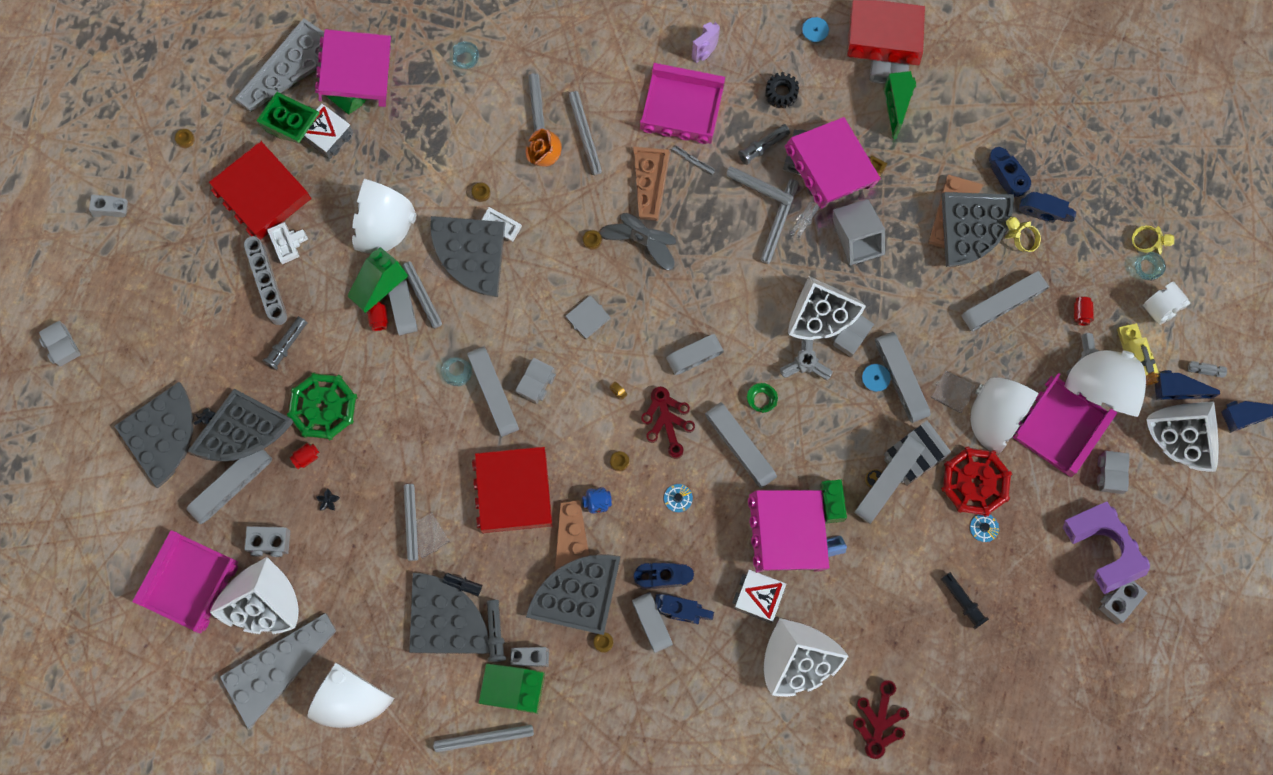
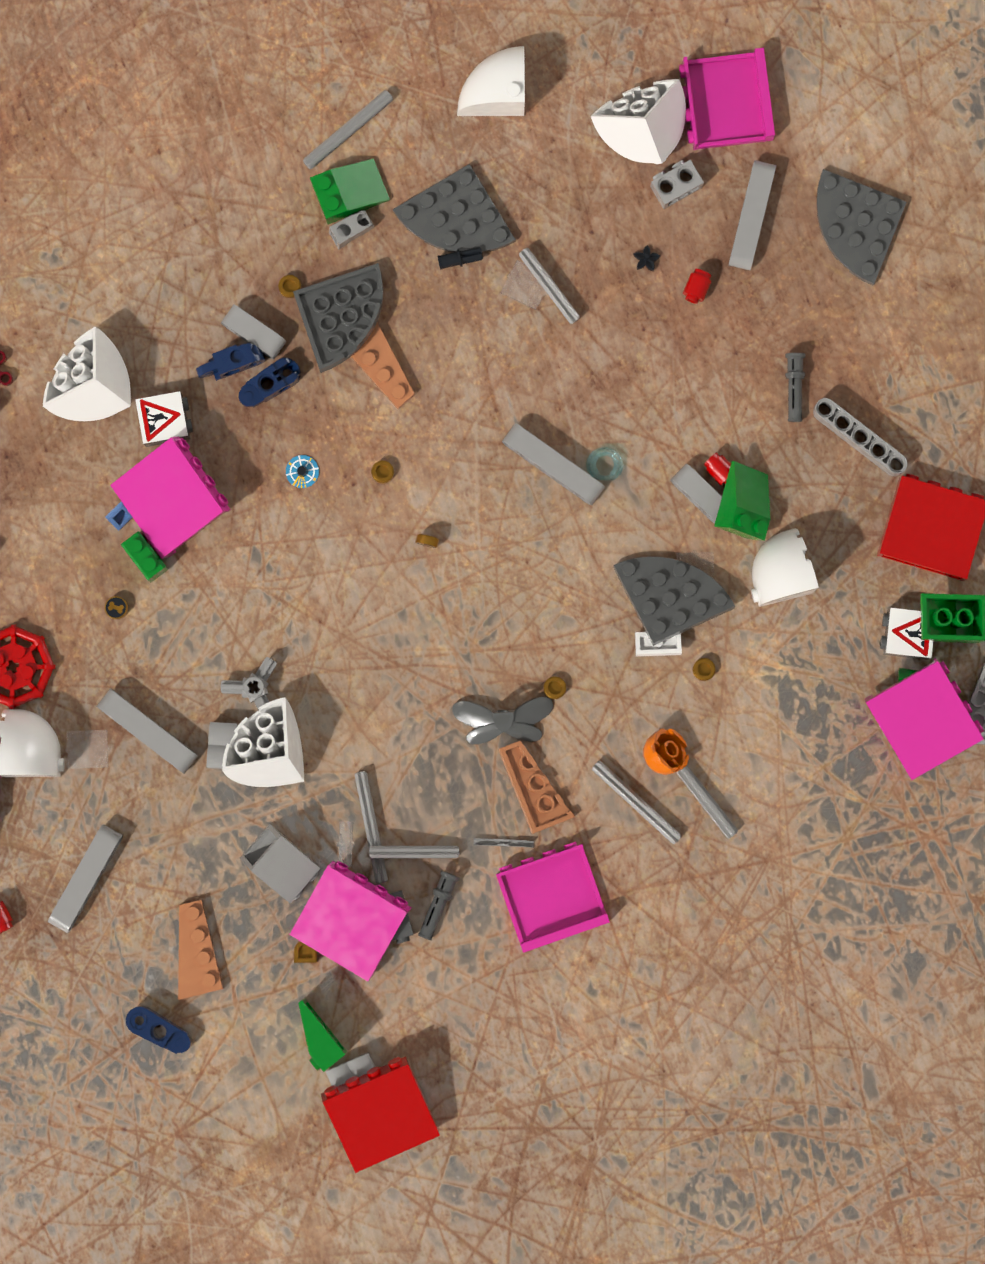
camera: 150 degrees right, 10 degrees up
dark grey plate [188,389,293,461] -> none
black plant [194,407,216,425] -> none
light grey wing [220,613,336,729] -> none
white hinge [268,222,308,264] -> none
green plate [287,372,358,441] -> none
light grey axle [402,261,442,329] -> none
clear light blue piece [452,41,479,69] -> none
red brick [472,447,553,534] -> none
dark grey pin [487,600,506,662] -> none
light grey brick [516,358,556,404] -> none
light grey piece [565,296,611,339] -> none
blue head [582,487,612,514] -> none
dark red plant [641,387,695,459] -> none
light grey beam [666,334,724,375] -> none
lavender slope [692,22,720,63] -> none
light grey beam [705,402,777,488] -> none
green piece [746,383,778,413] -> none
black tyre [765,72,799,108] -> none
dark azure piece [802,17,829,42] -> none
light grey beam [854,435,925,524] -> none
dark azure piece [862,364,891,392] -> none
slope [884,420,951,486] -> none
dark grey plate [941,192,1014,267] -> none
light yellow piece [1005,217,1041,252] -> none
dark blue piece [1019,192,1077,223] -> none

